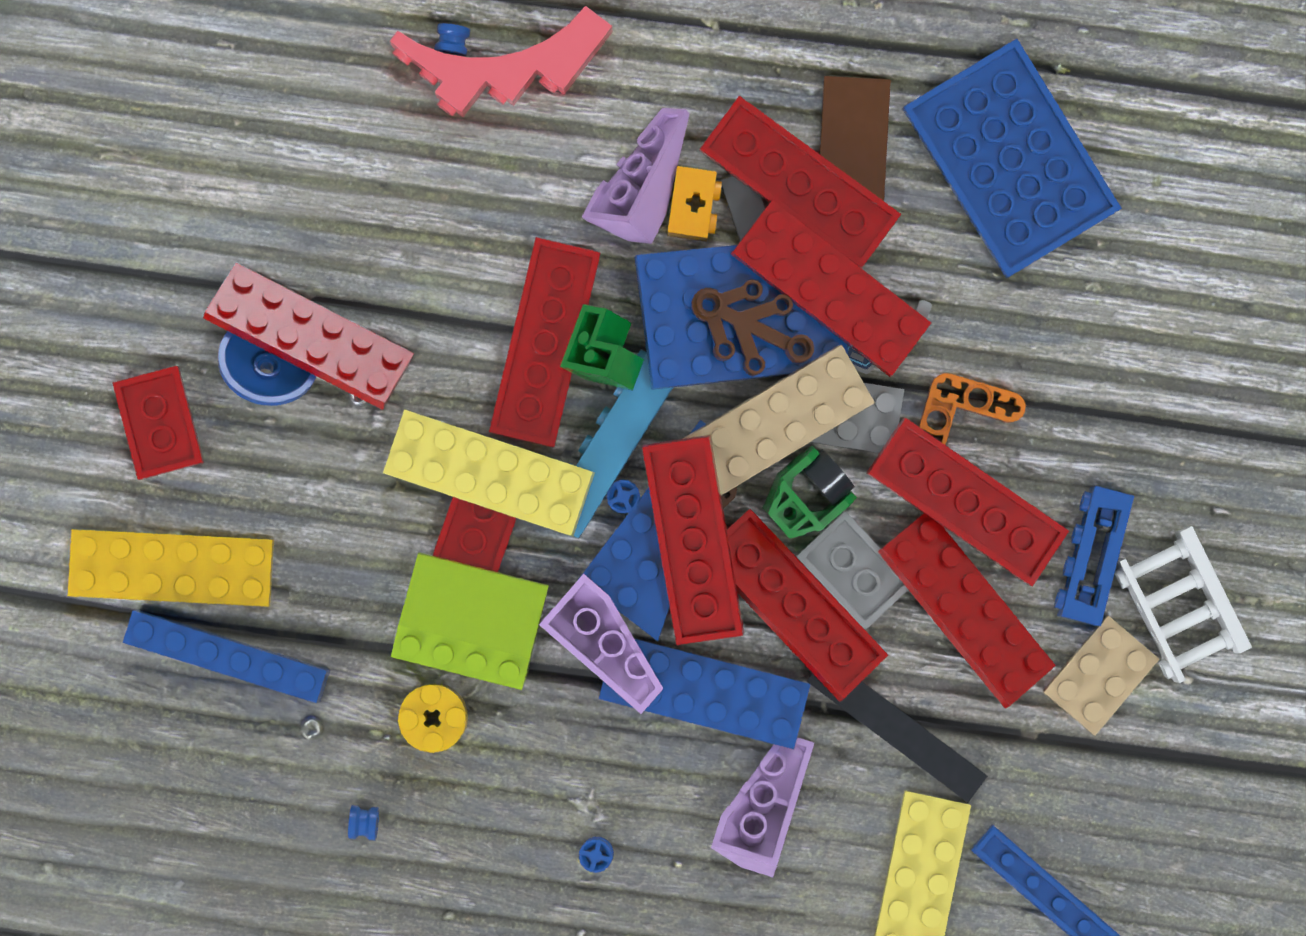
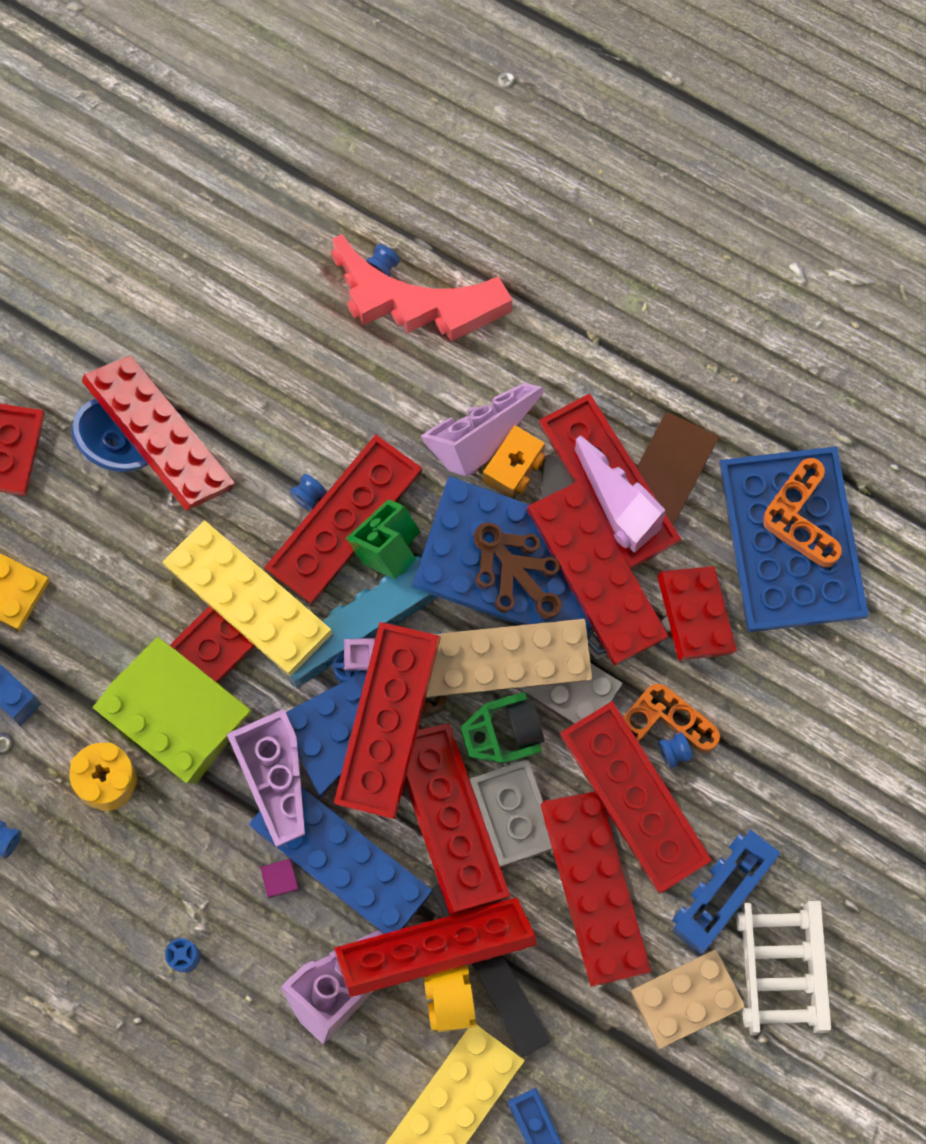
camera: 30 degrees right, 15 degrees down
none -> magenta tile [260,859,298,899]
none -> blue wheel [289,474,327,511]
none -> red plate [334,897,537,997]
none -> lavender tile [344,638,375,671]
none -> yellow brick [424,965,477,1032]
none -> lavender wedge [575,435,666,553]
none -> red plate [657,566,737,661]
none -> blue wheel [658,732,693,769]
none -> orange beam [763,458,842,567]

